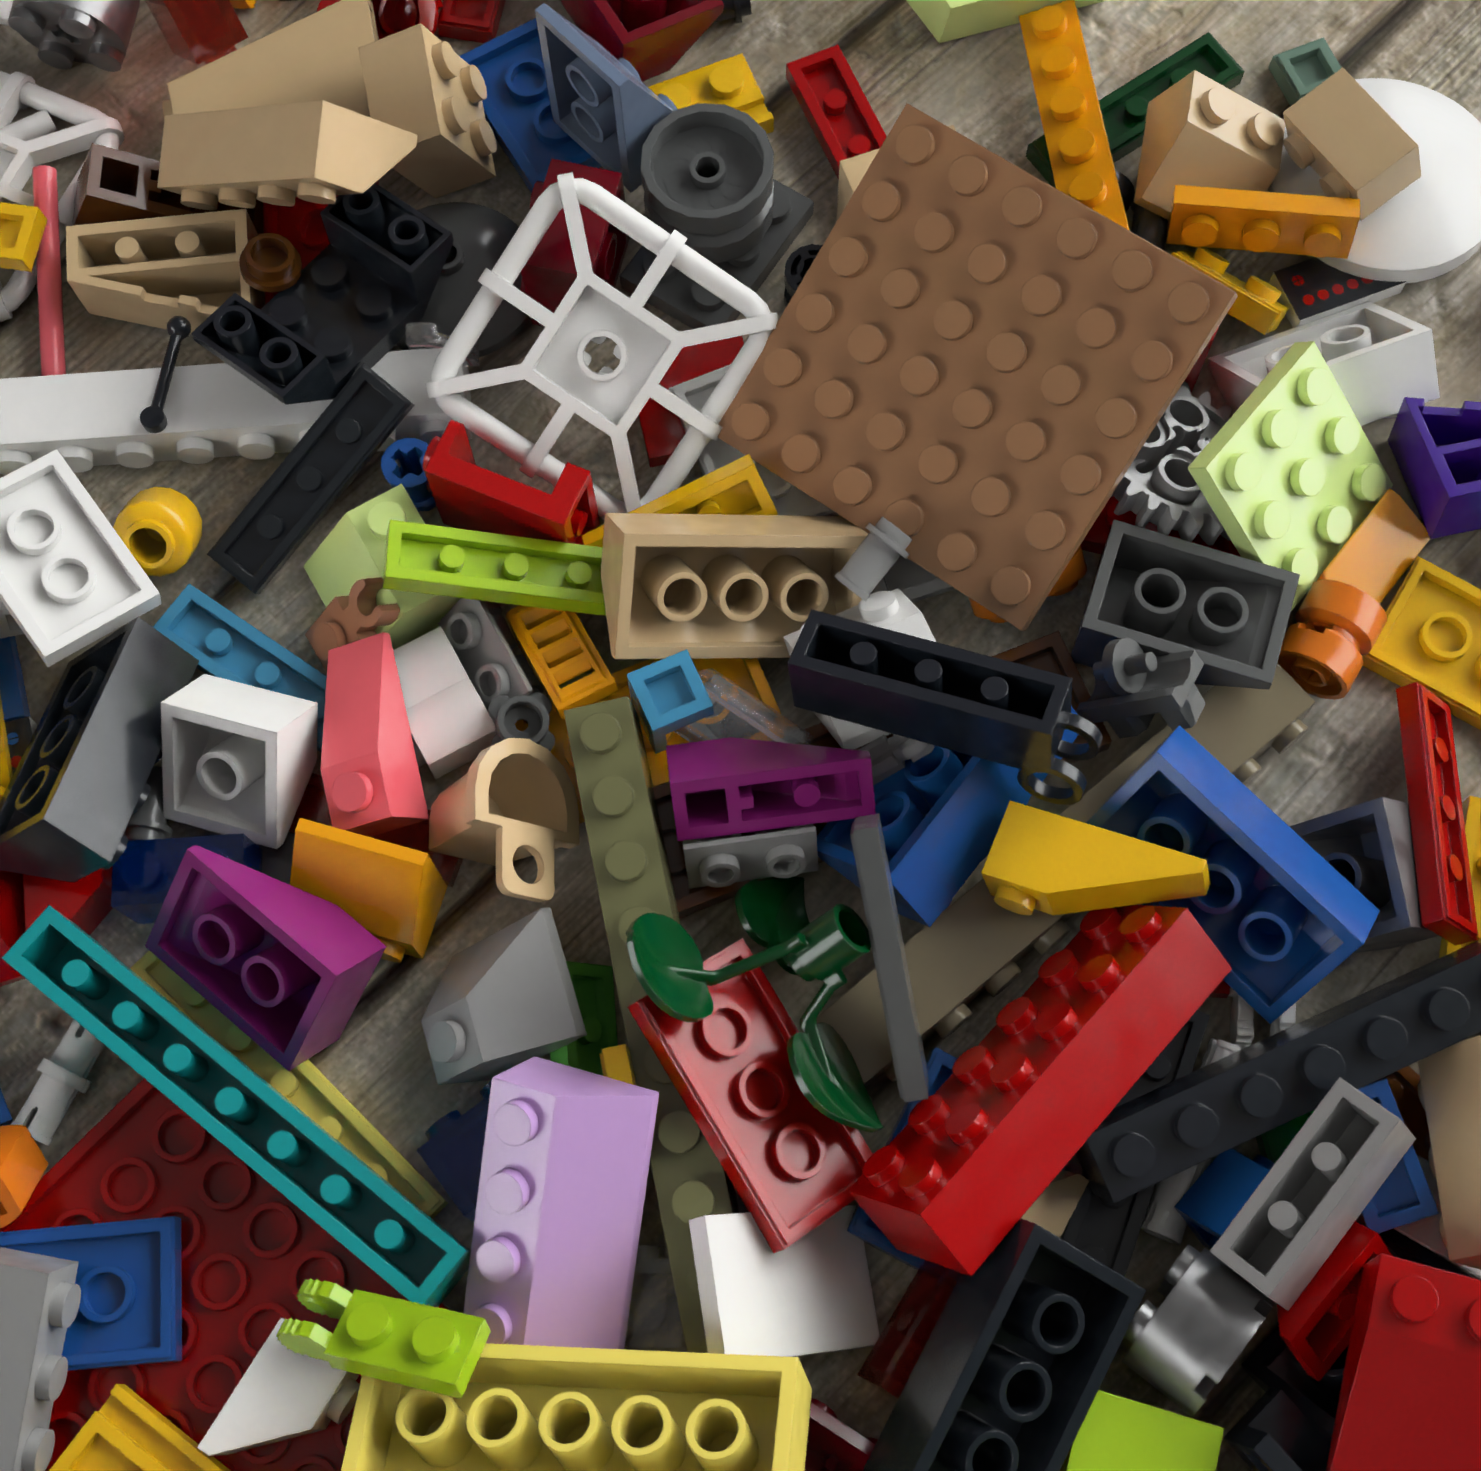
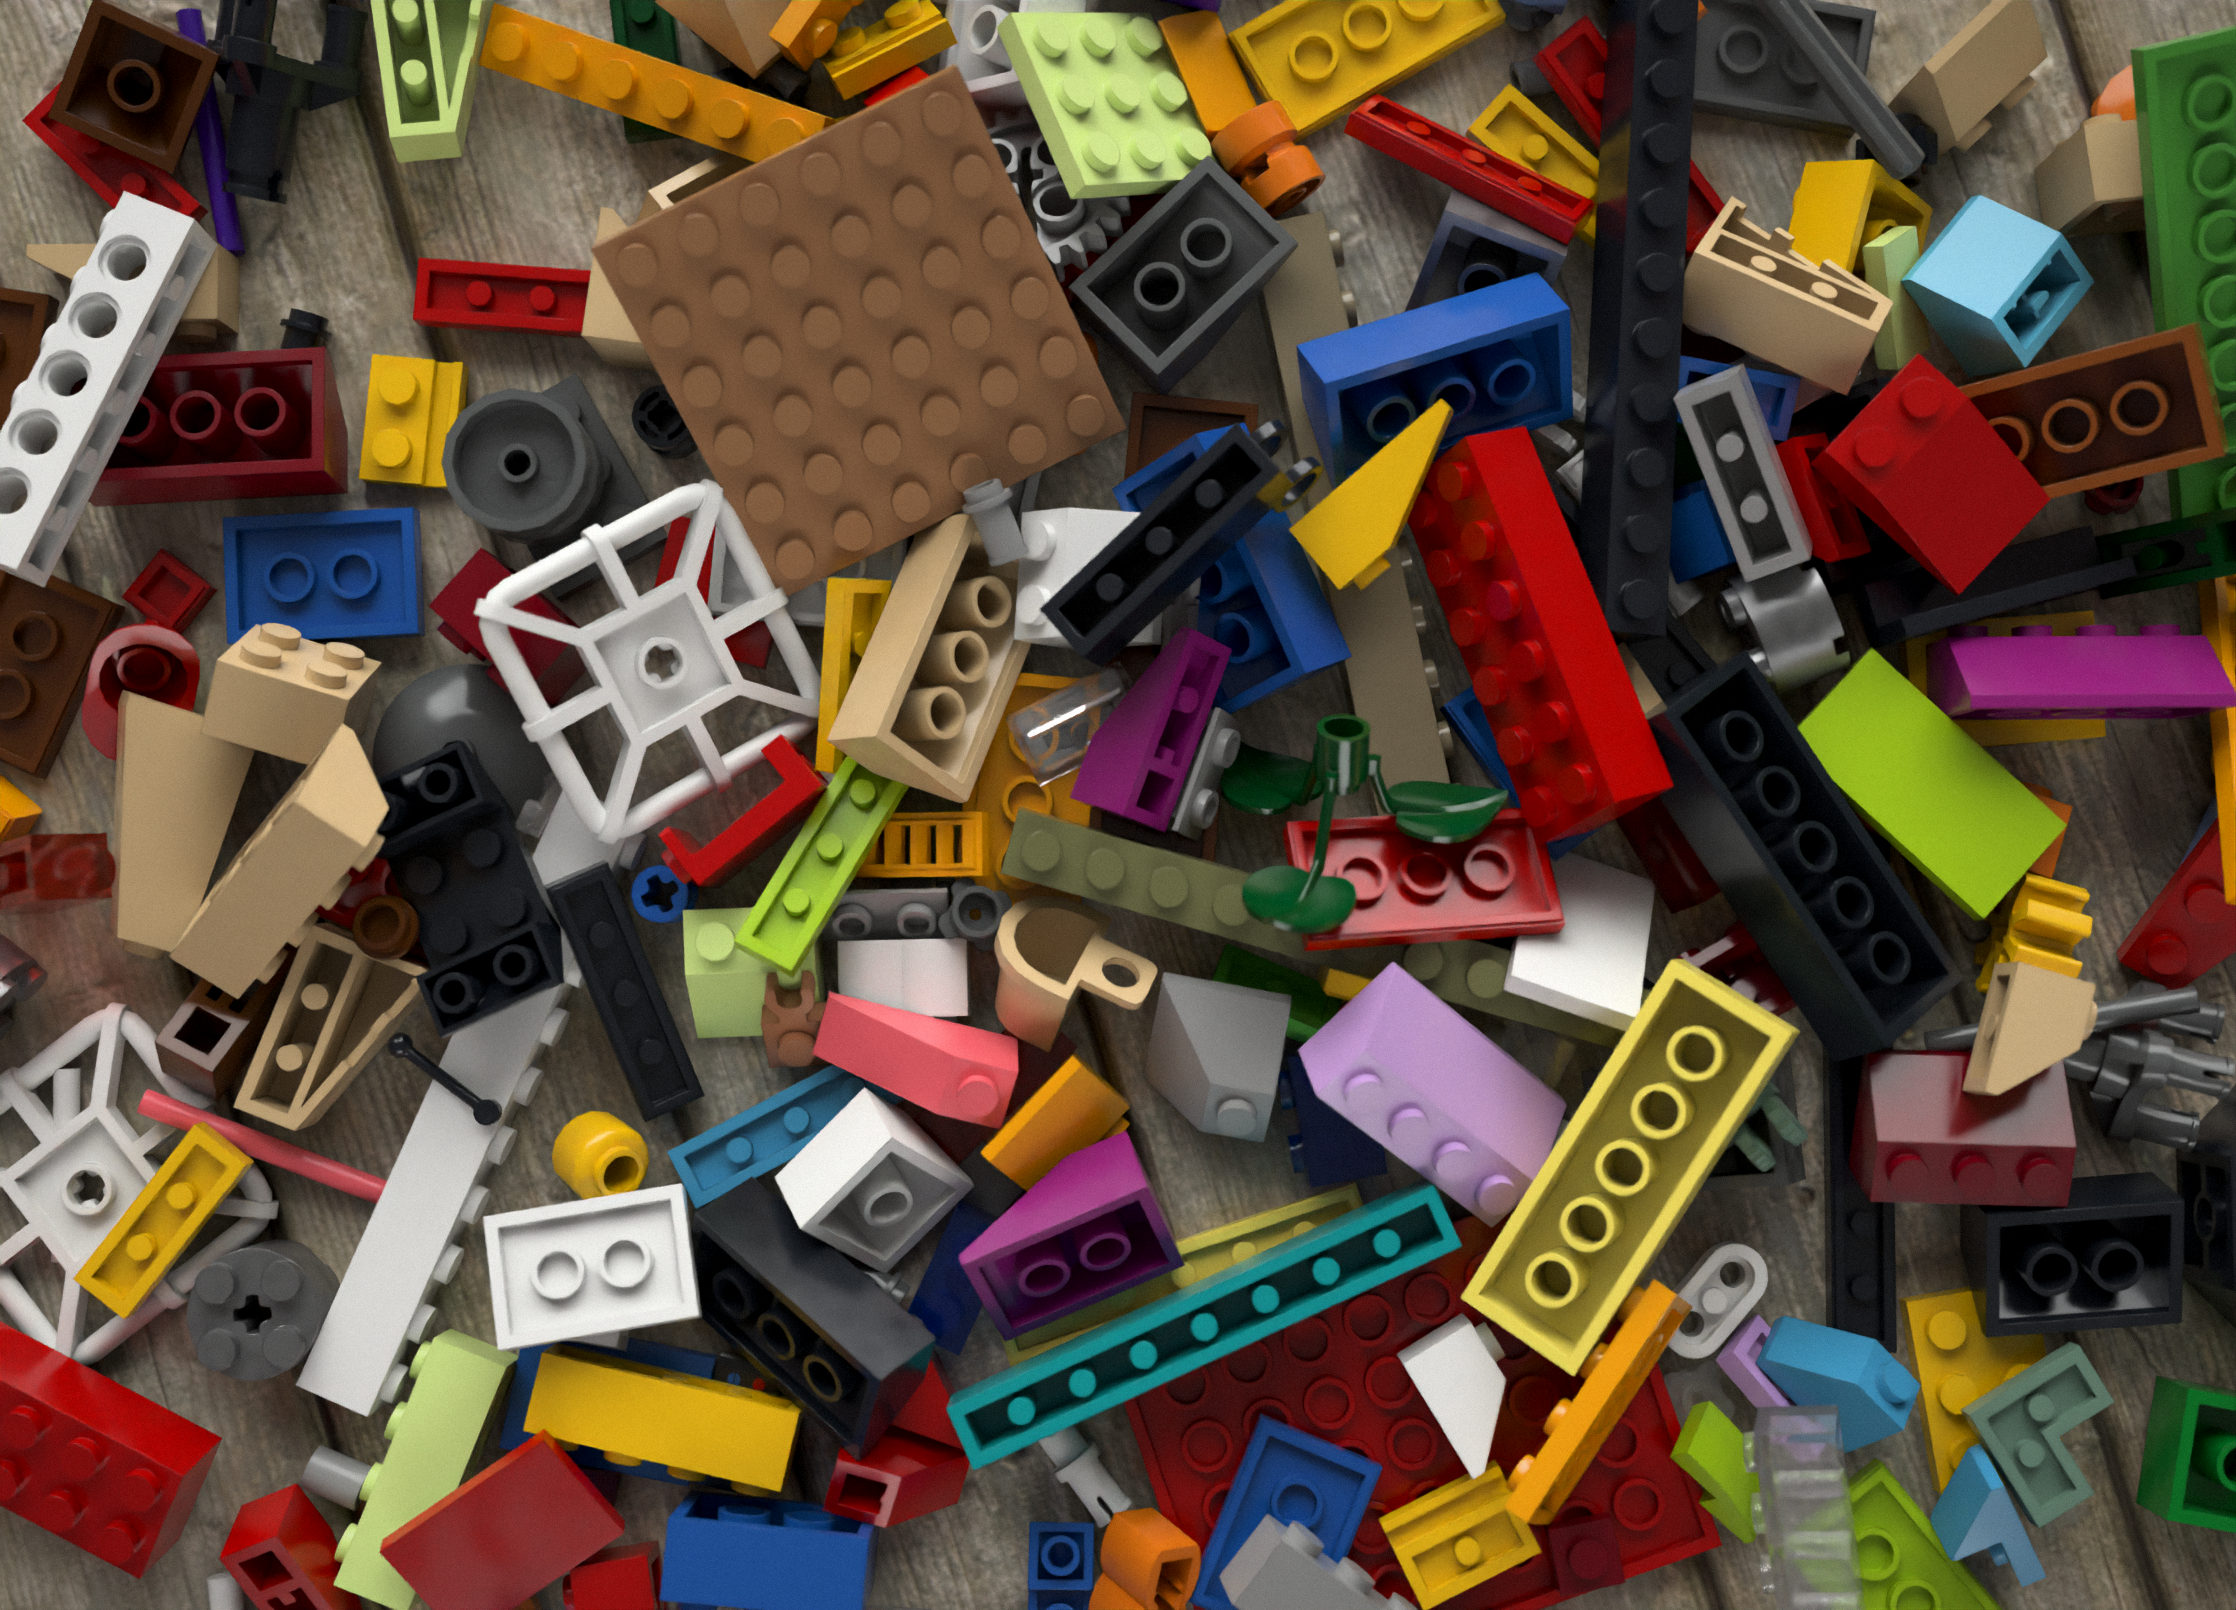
camera: 65 degrees left, 15 degrees up
lime hinge [276,1278,491,1399] -> none
sand blue slope [535,3,678,193] -> none
dark azure panel [627,649,714,754] -> none
dark grey tile [850,813,929,1103] -> none
dark grey hips [1076,637,1206,739] -> none

